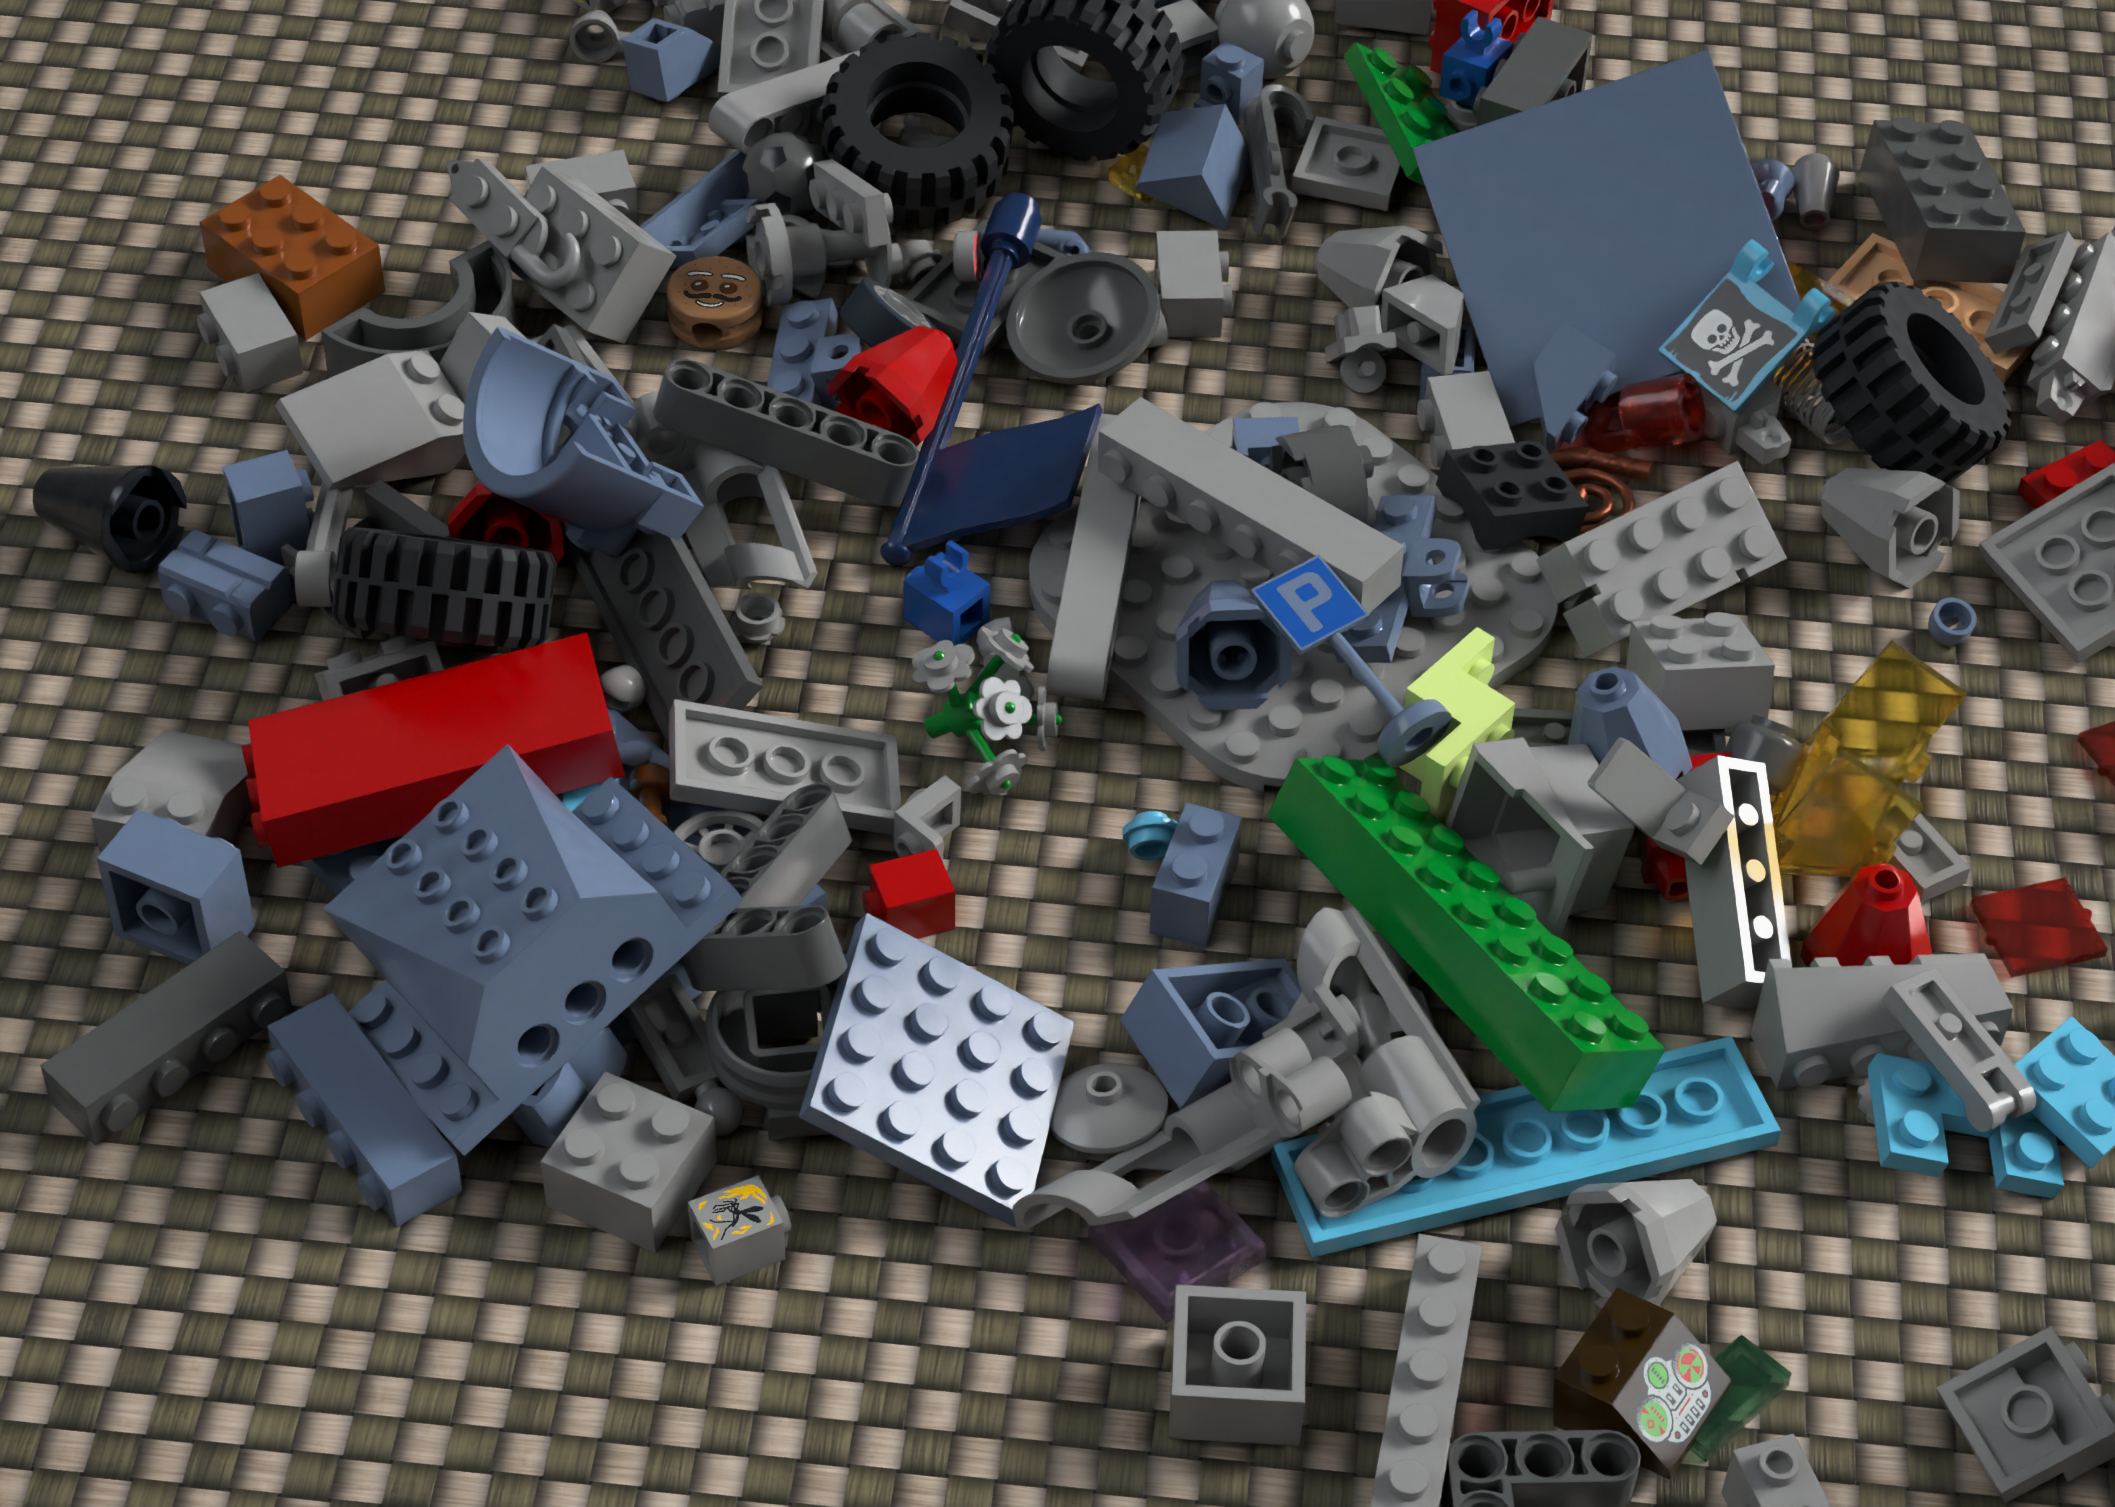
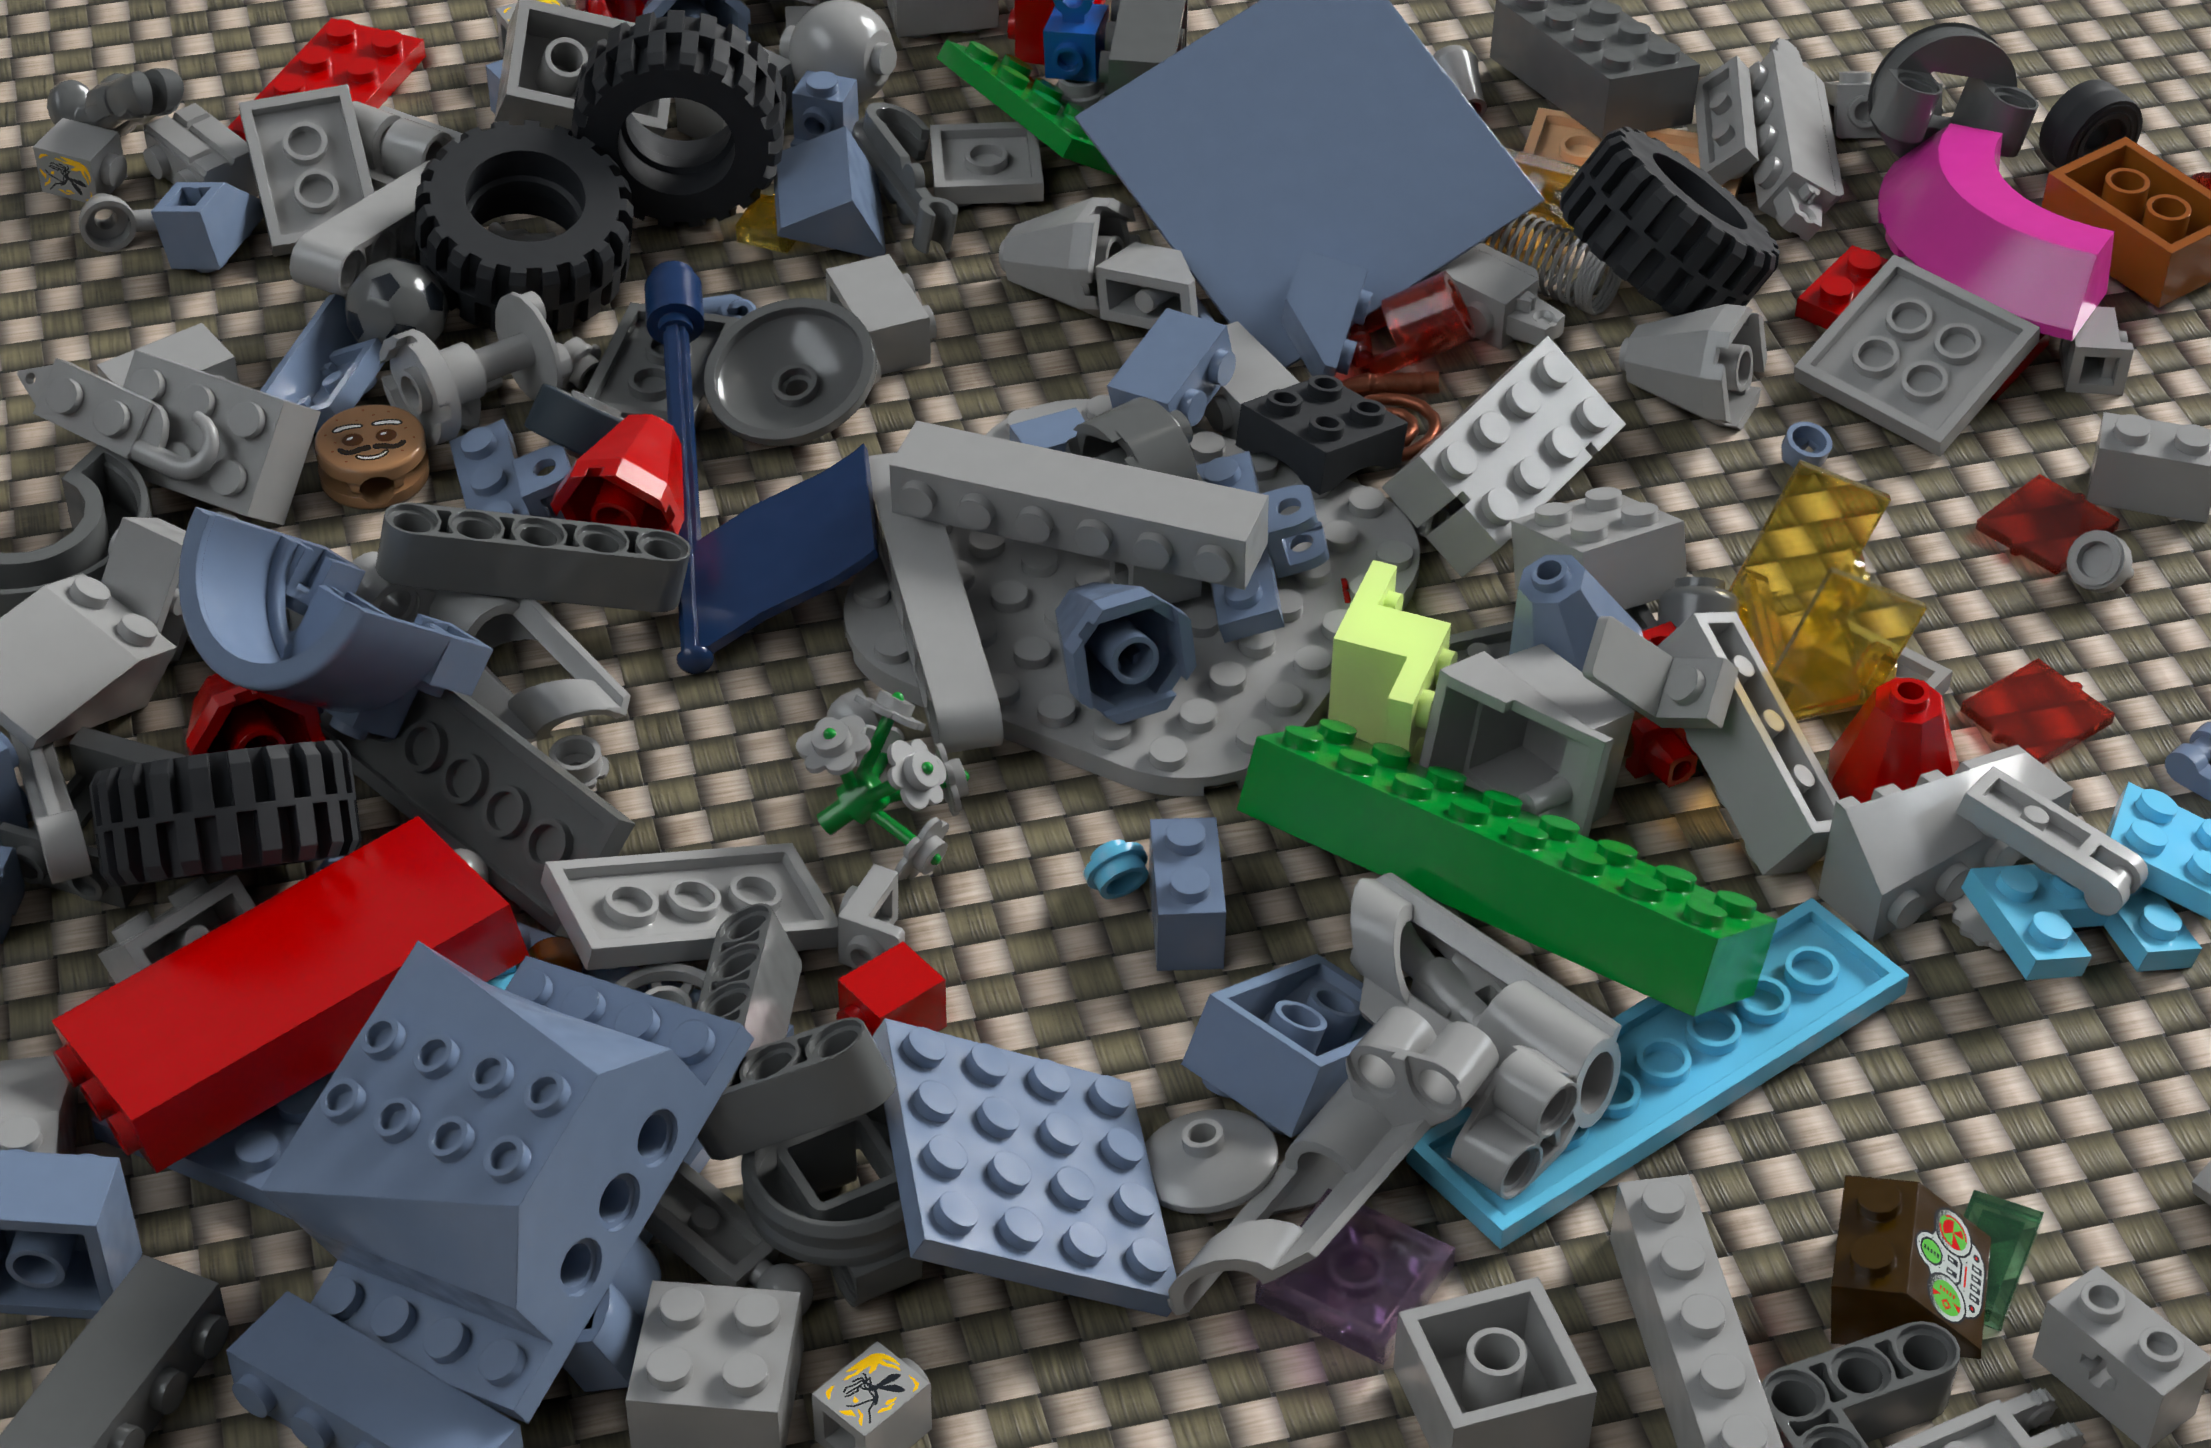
camera: 20 degrees left, 5 degrees down
light grey plate [809,159,889,248] -> none
blue brick [903,540,990,646] -> none
light grey tile [953,231,981,283] -> none
sand blue piece [1249,554,1451,767] -> none
light grey bracket [1262,983,1362,1065] -> none
light grey hips [1325,305,1397,394] -> none
light grey cone [1555,1179,1717,1309] -> none
flag [1658,239,1836,415] -> none
none -> sand blue brick [1107,308,1236,427]

